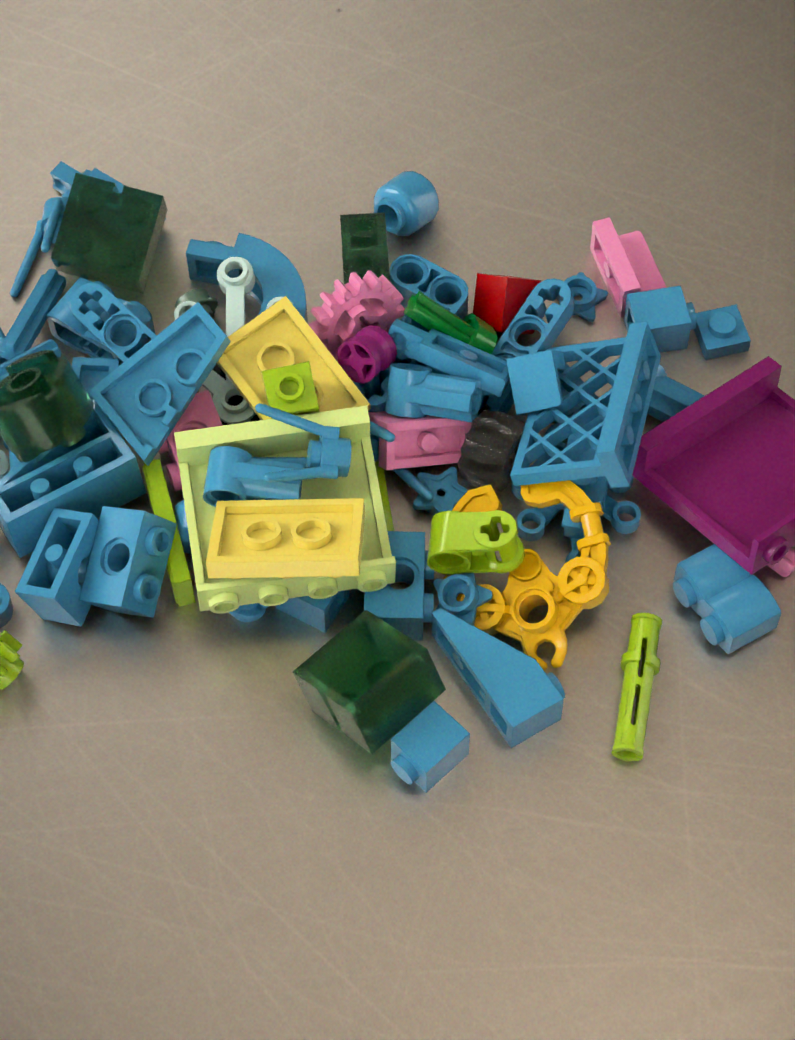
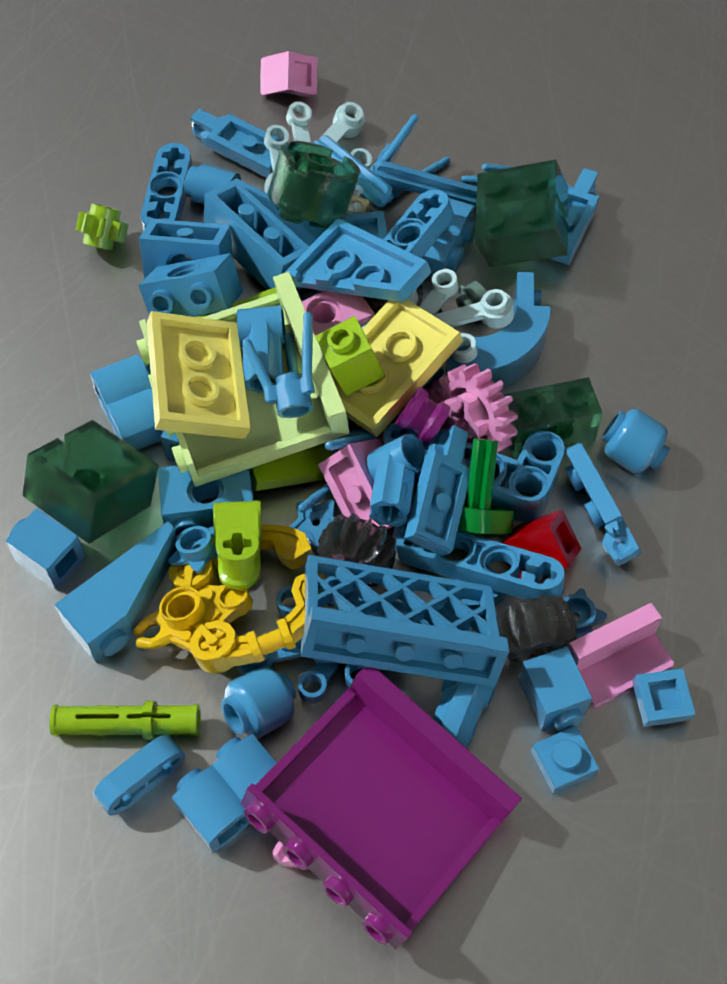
camera: 80 degrees right, 0 degrees up
dark azure panel [506,349,566,416] -> none
none -> dark azure brick [90,354,163,455]
none -> dark azure beam [93,734,185,816]
none -> dark azure head [221,666,296,738]
none -> clear smoke gear [497,595,578,662]
none -> dark azure hinge [564,443,642,566]
none -> dark azure plate [632,668,696,727]

